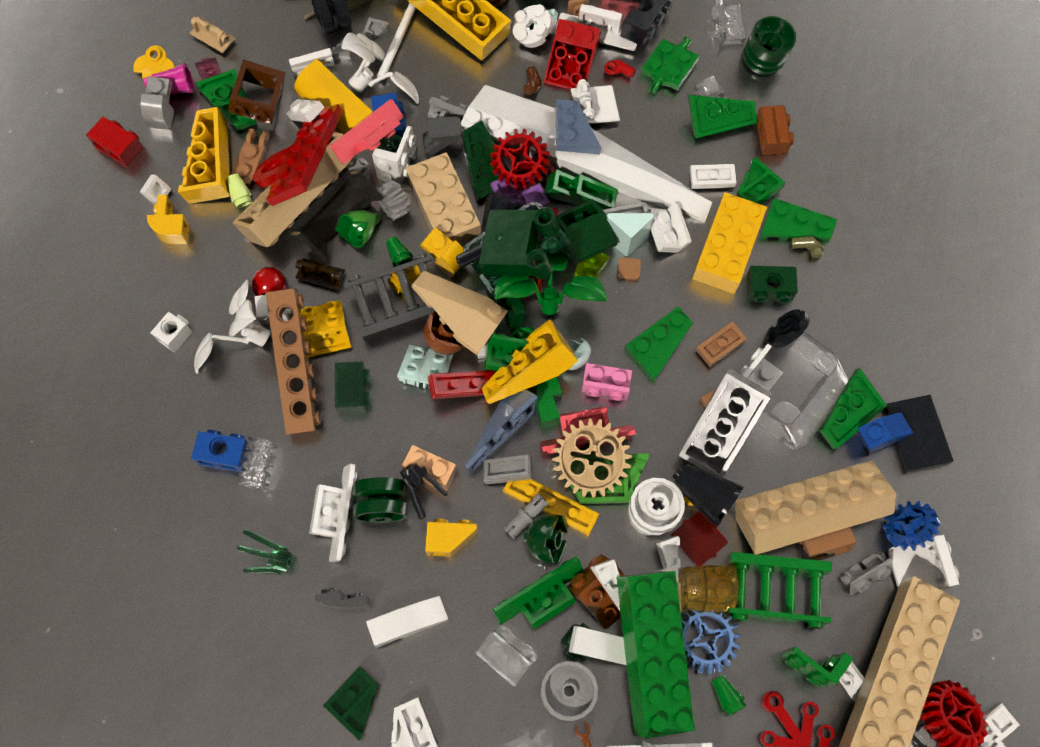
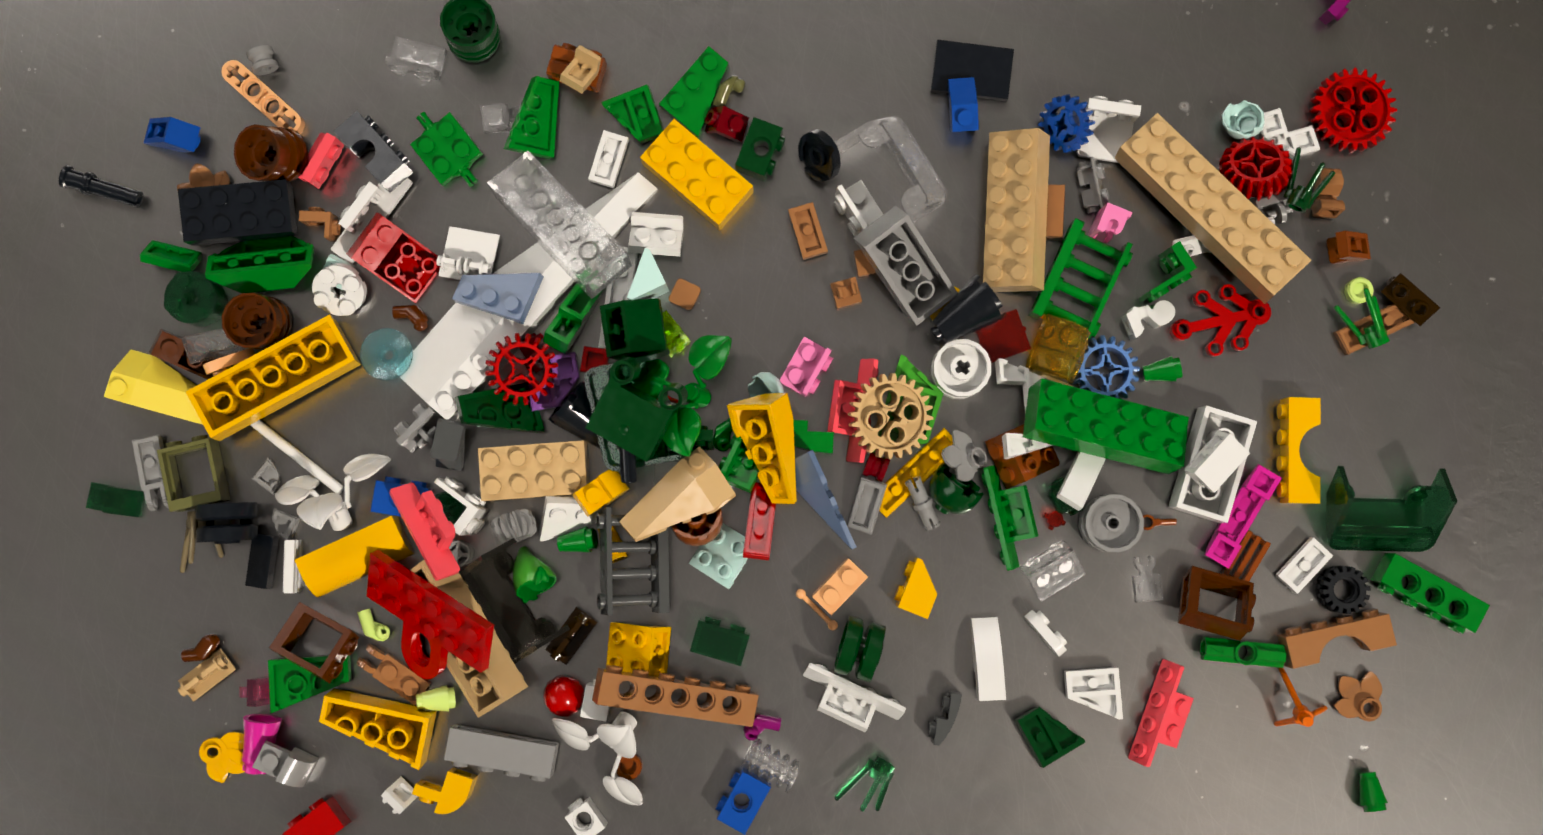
camera: 70 degrees left, 15 degrees up
white plate [286,99,324,122] -> none
black plant [399,463,448,520] -> none
red arm [604,59,636,79] -> none
green wing [625,306,693,382] -> none
green wing [819,368,887,449] -> none
none -> reddish brown arm [181,634,220,662]
none -> black slope [245,534,280,589]
none -> yellowish green arm [357,609,390,641]
none -> clear light blue dish [360,328,413,380]
none -> light grey brick [444,724,559,781]
none -> clear brick [487,151,632,299]
none -> white wing [539,496,598,541]
none -> tan bracket [560,45,601,94]
none -> dark orange tile [617,754,642,780]
none -> dark red bracket [705,106,749,142]
none -> magenta arm [743,714,782,740]
none -> light nougat hinge [796,589,838,631]
none -> medium nougat tile [830,277,862,309]
none -> dark red wheel [862,452,890,482]
none -> light grey plate [941,430,987,482]
none -> white plate [1024,610,1067,657]
none -> clear red piece [1043,508,1066,530]
none -> bright pink hinge [1088,203,1132,244]
none -> white leg [1121,300,1175,341]
none -> light aqua hair [1222,100,1265,140]

